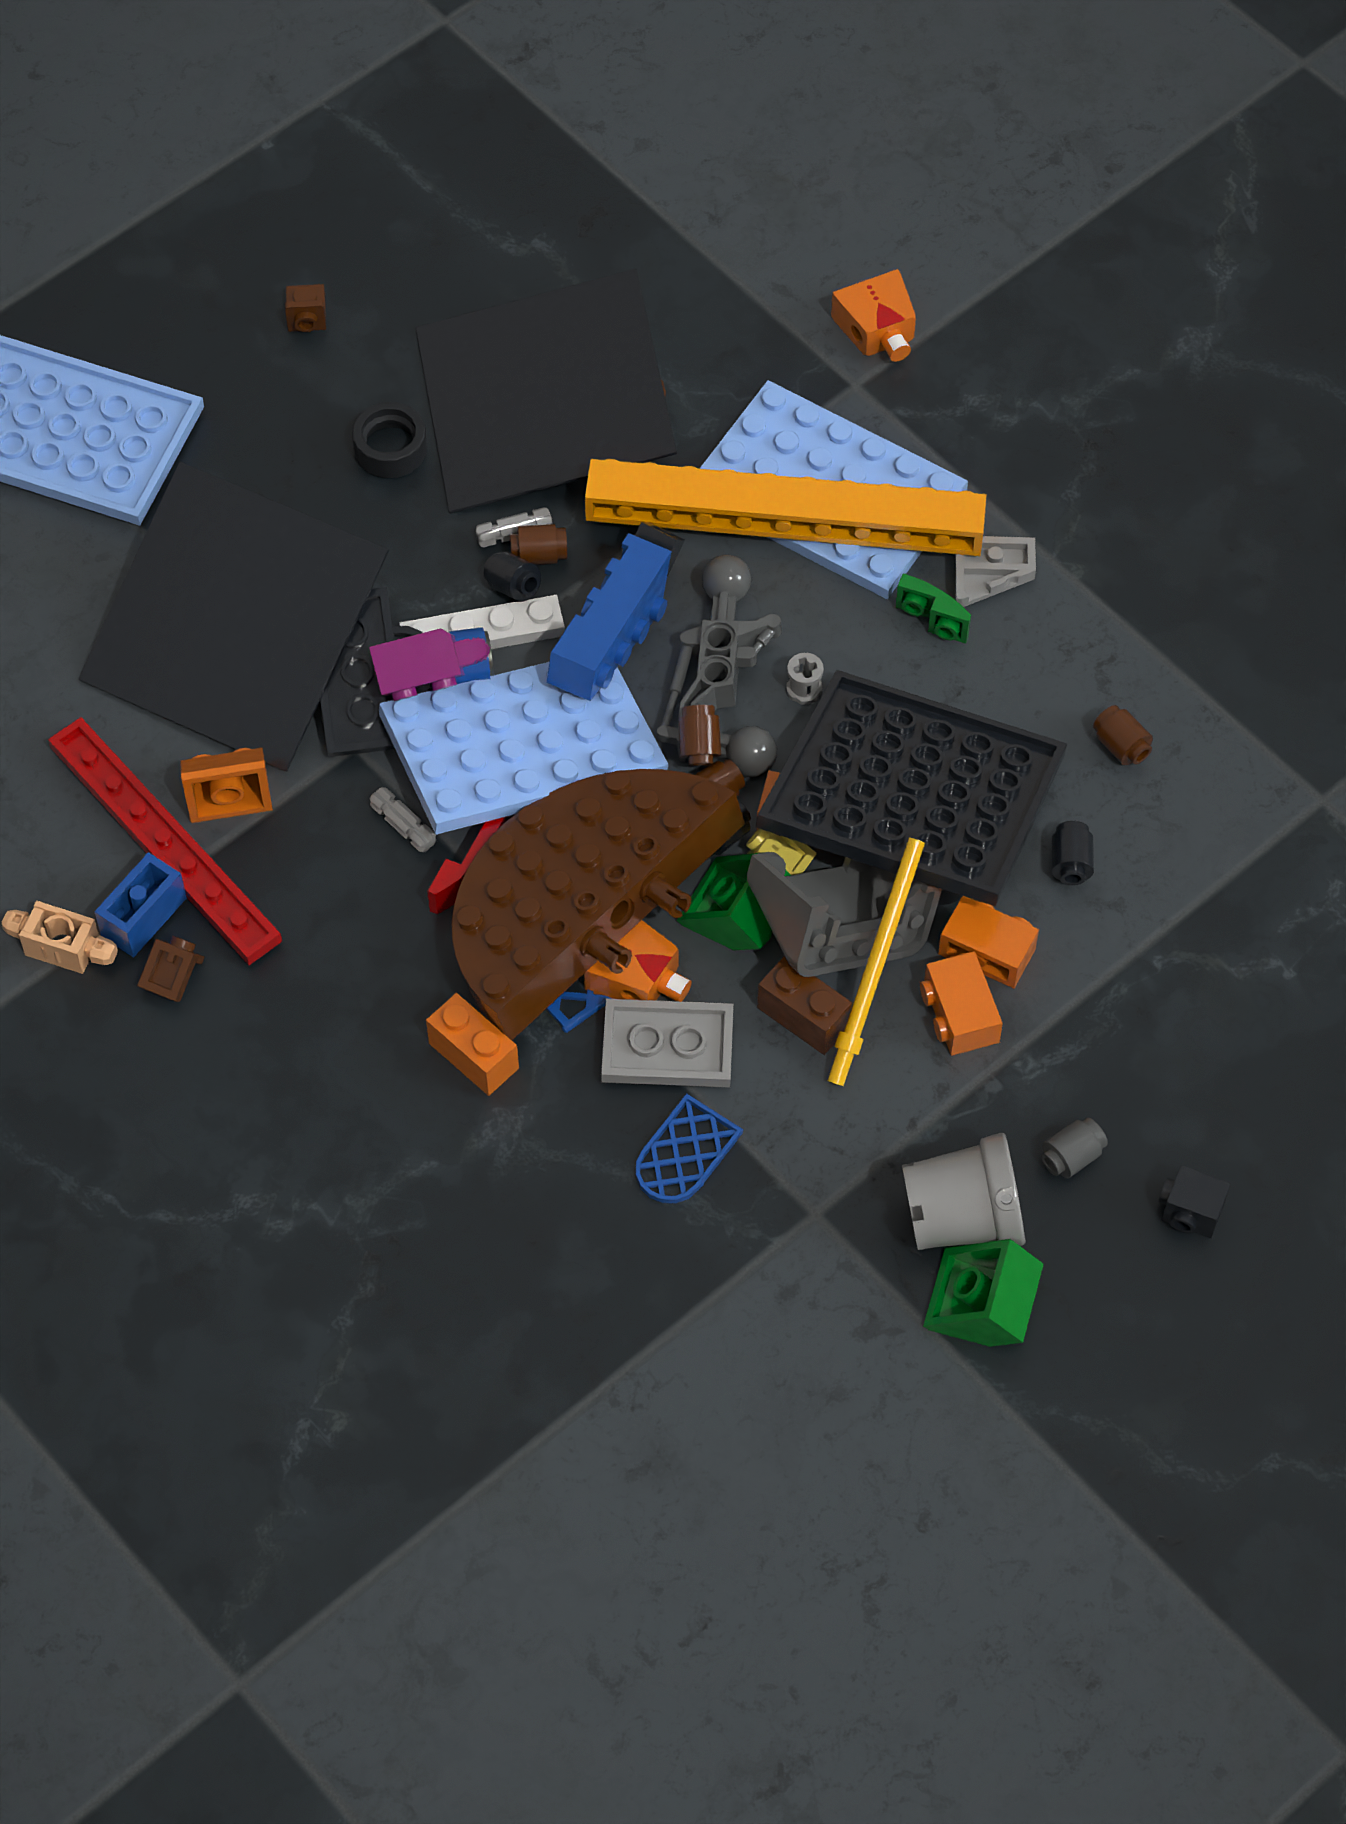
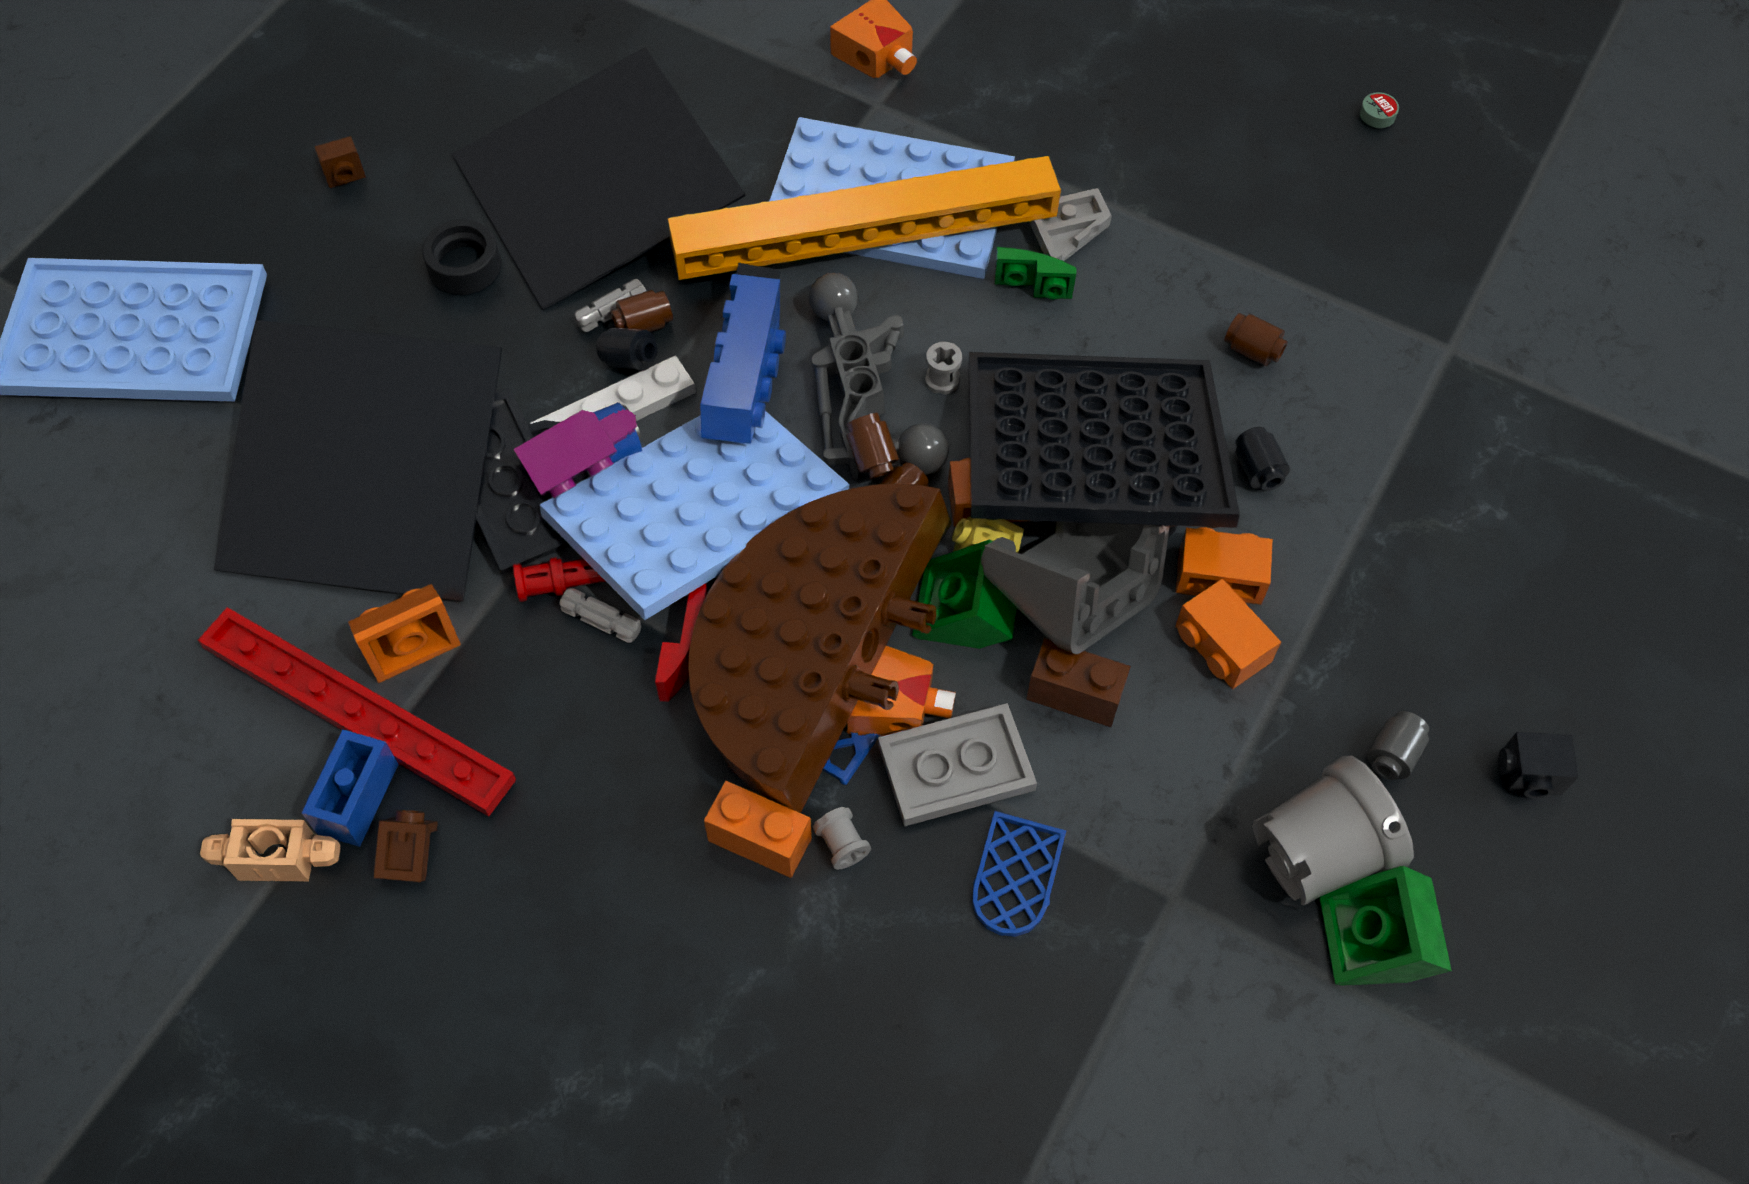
camera: 20 degrees left, 0 degrees up
yellow bar [827,837,925,1086] -> none
none -> red pin [513,557,606,602]
none -> light grey bush [813,807,871,870]

